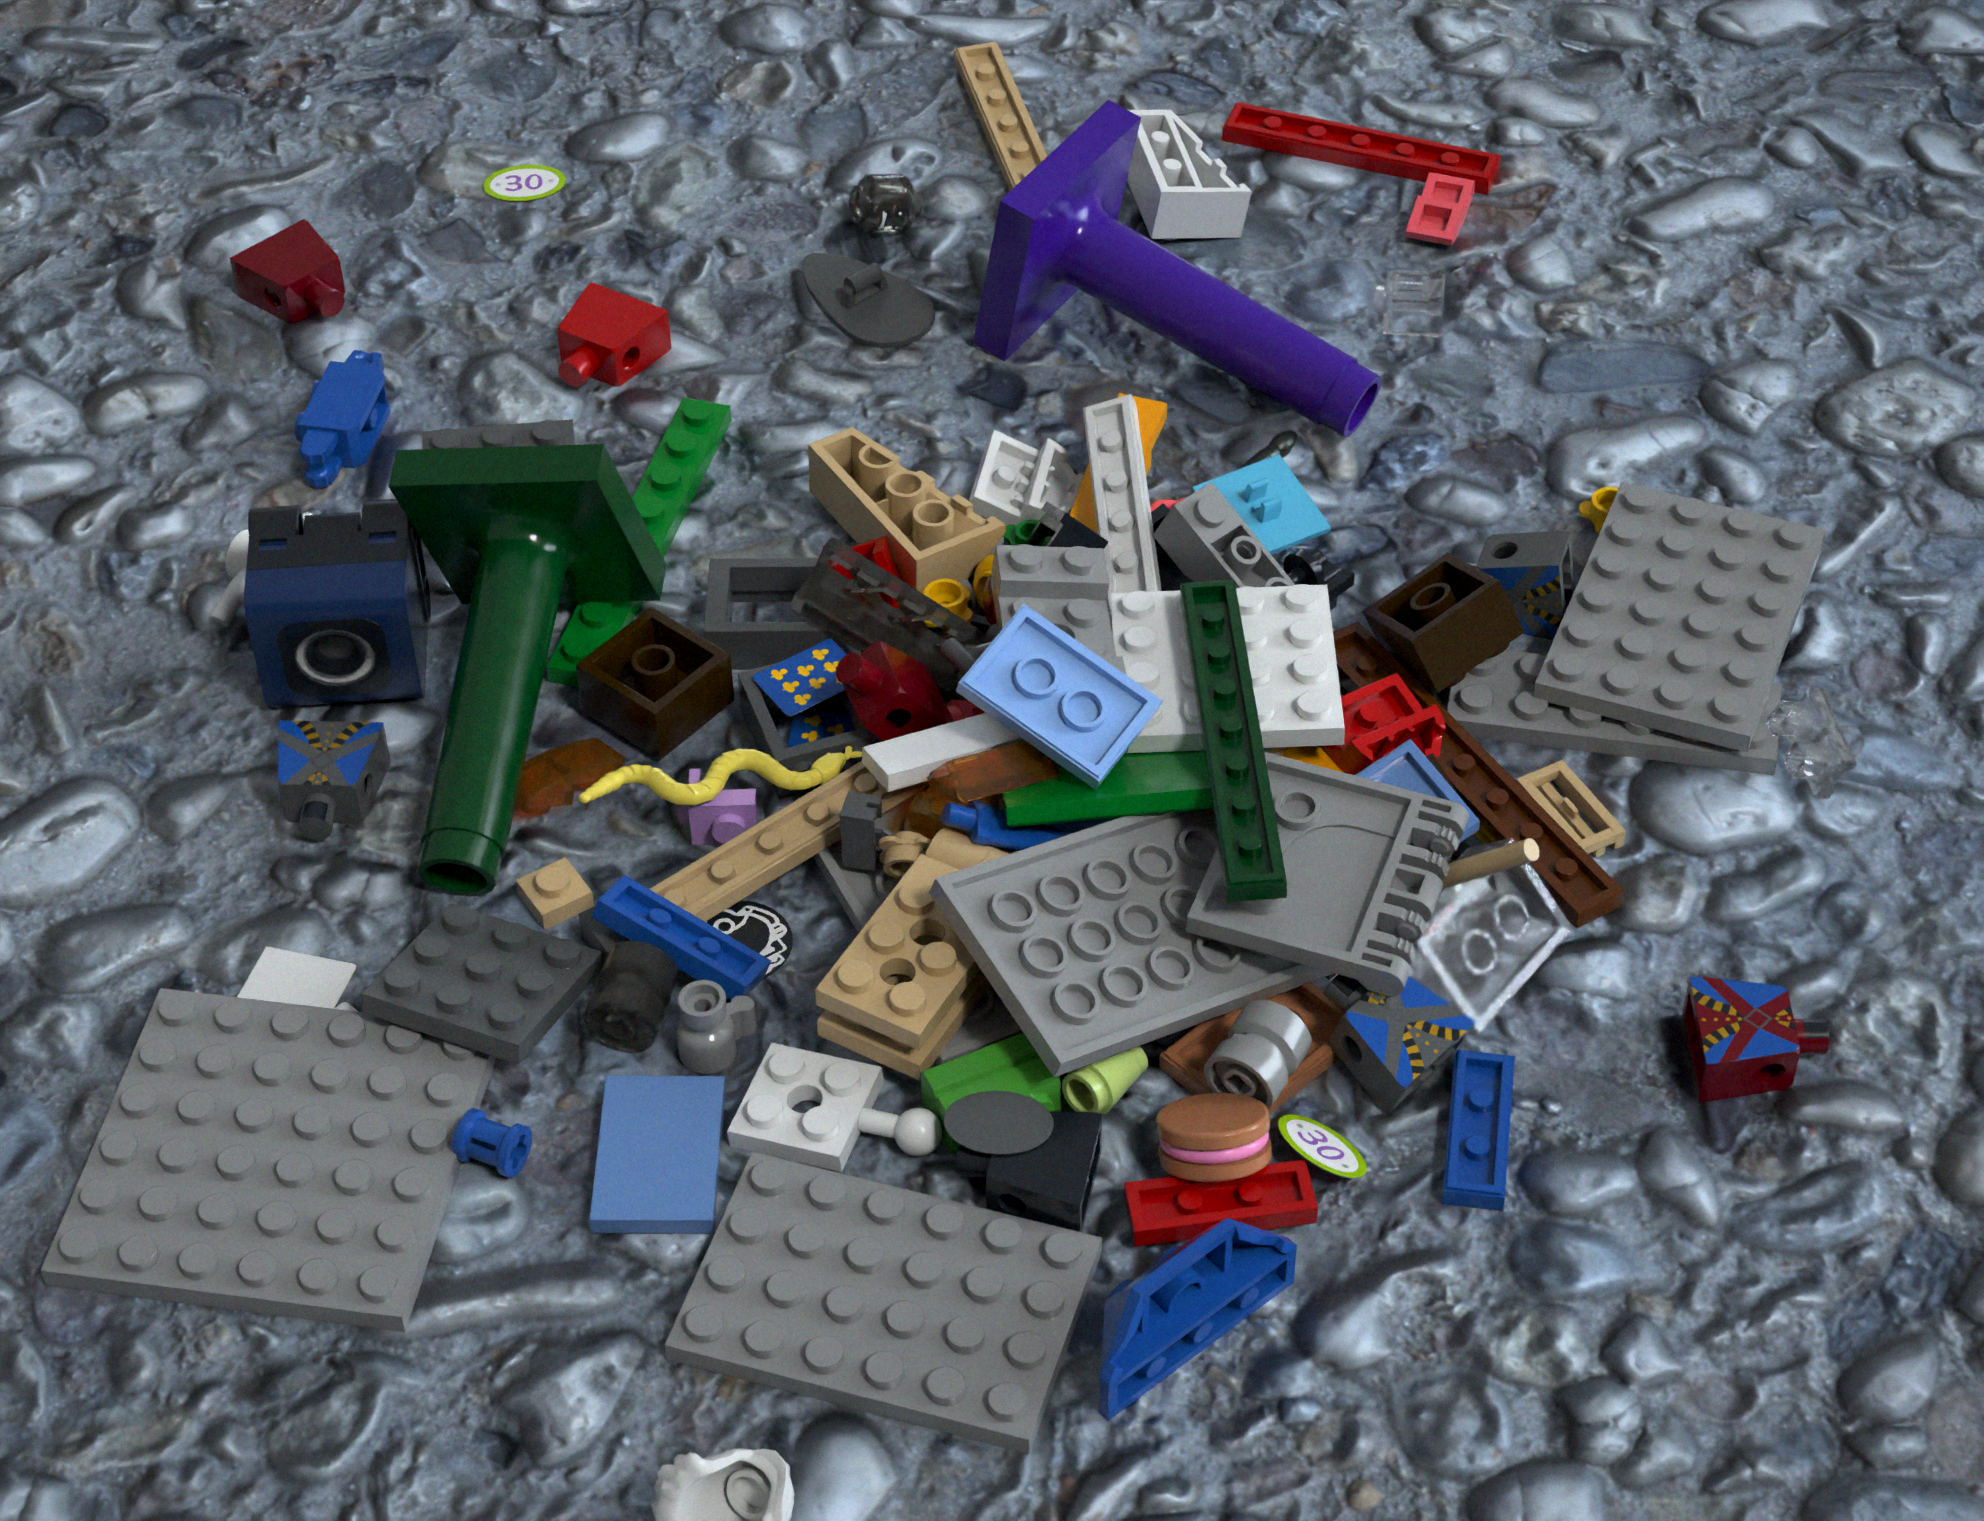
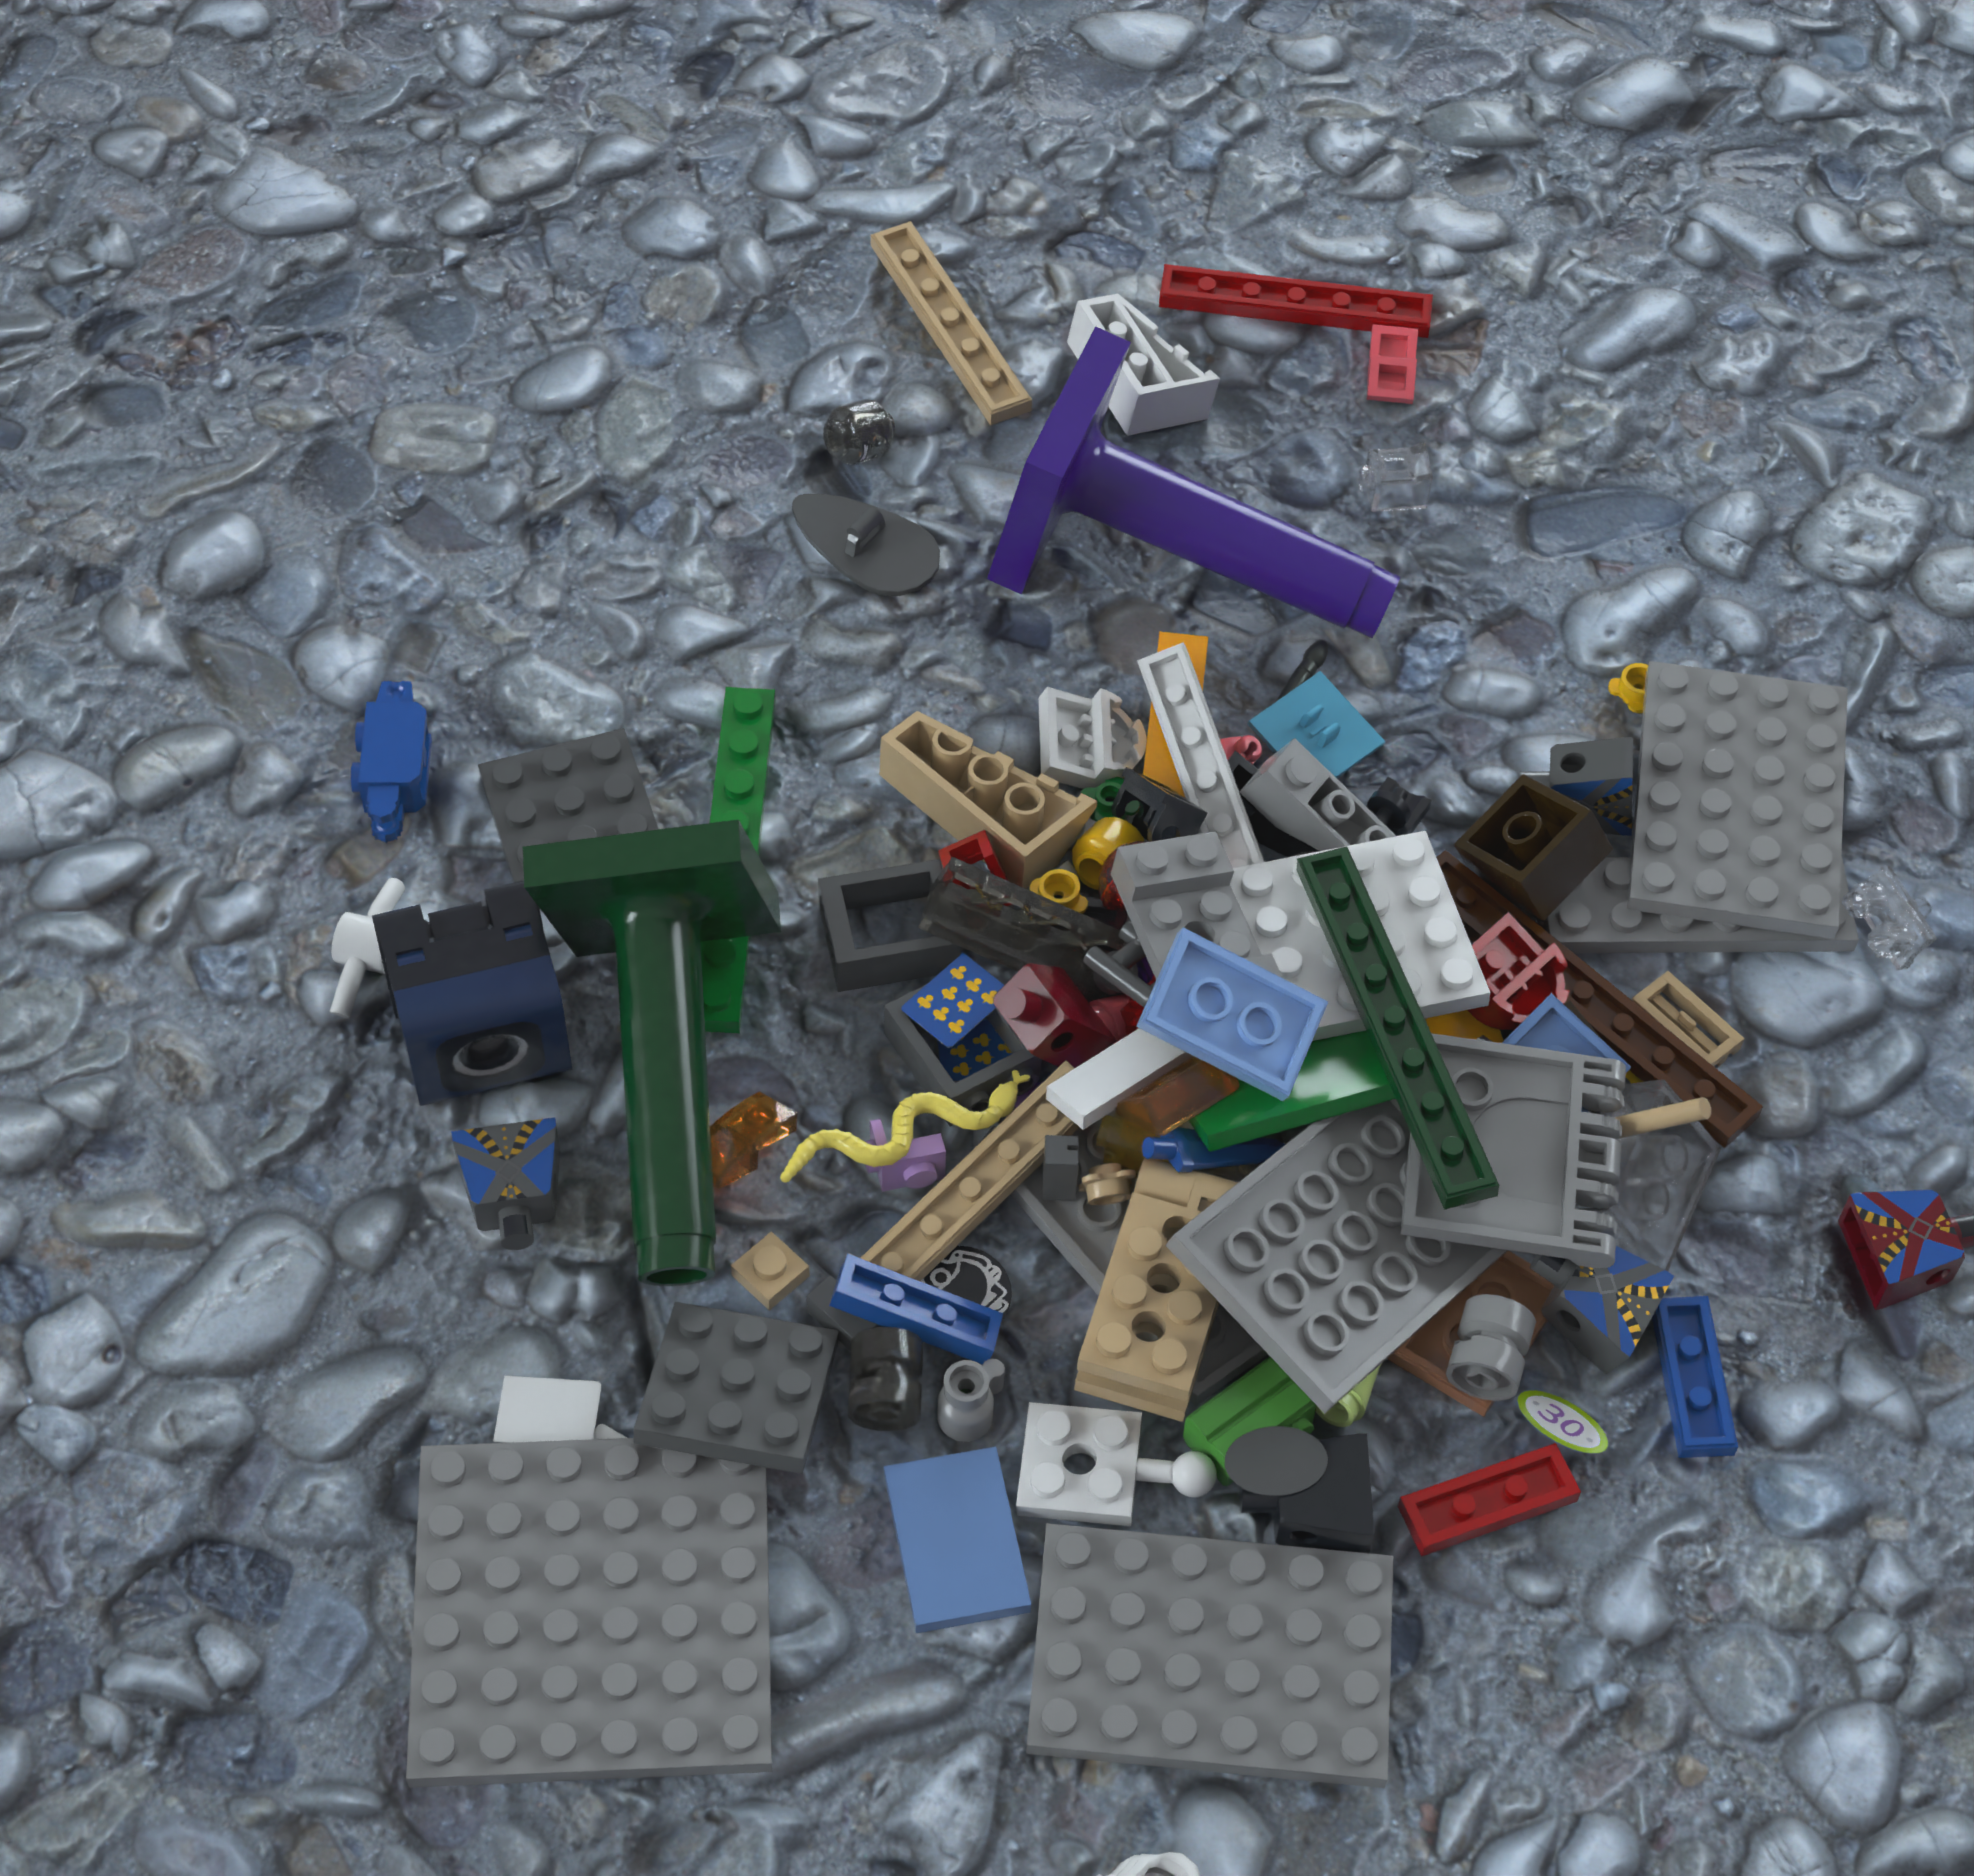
camera: 15 degrees left, 10 degrees up
dark red torso [230,219,346,323] -> none
blue bush [452,1108,532,1178] -> none
sticker [483,165,566,202] -> none
red torso [557,282,672,387] -> none
dark brown brick [576,607,735,760] -> none
blue wedge [1099,1218,1297,1421] -> none
nougat head [1156,1093,1272,1182] -> none

